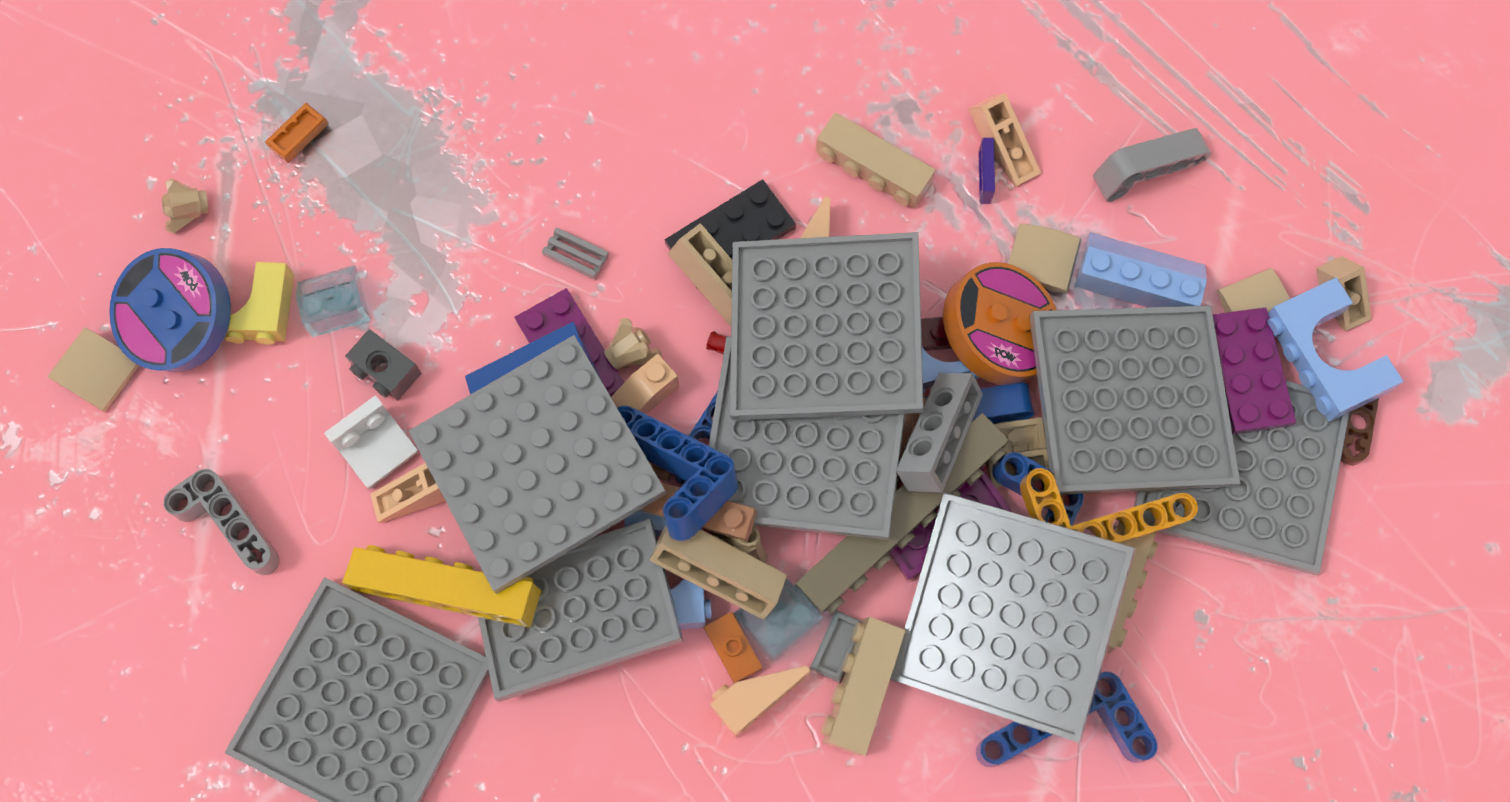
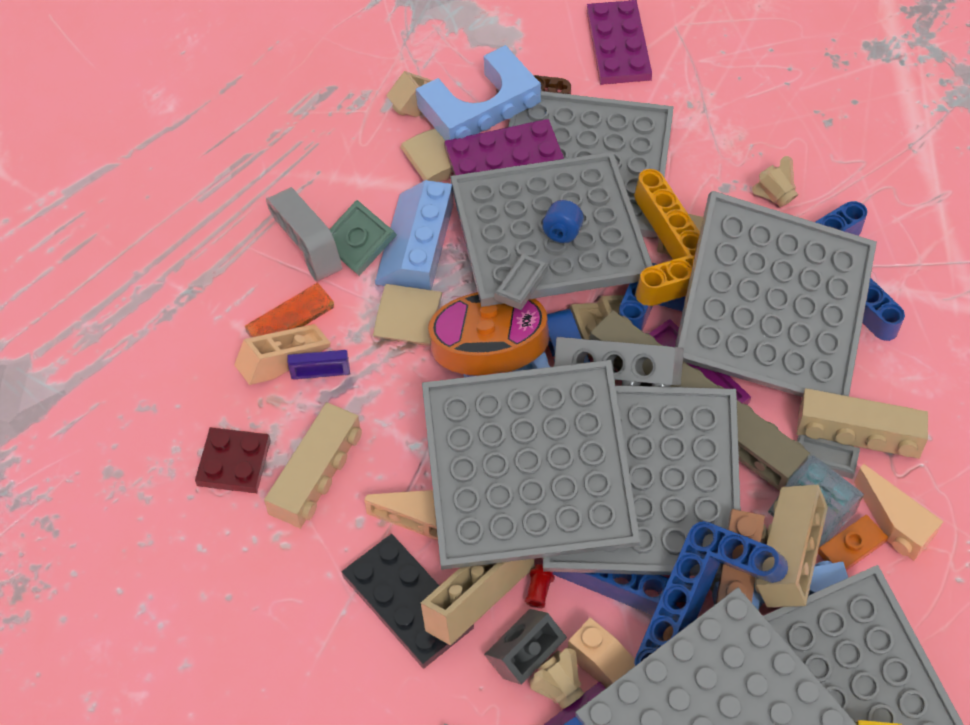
camera: 95 degrees left, 15 degrees down
none -> dark red plate [195,427,271,494]
none -> clear orange plate [245,282,335,338]
none -> sand green tile [329,200,397,276]
none -> dark grey brick [484,609,567,685]
none -> light grey tile [495,254,548,310]
none -> blue head [542,200,584,243]
none -> magenta plate [586,0,652,85]
none -> tan rock [752,156,799,208]

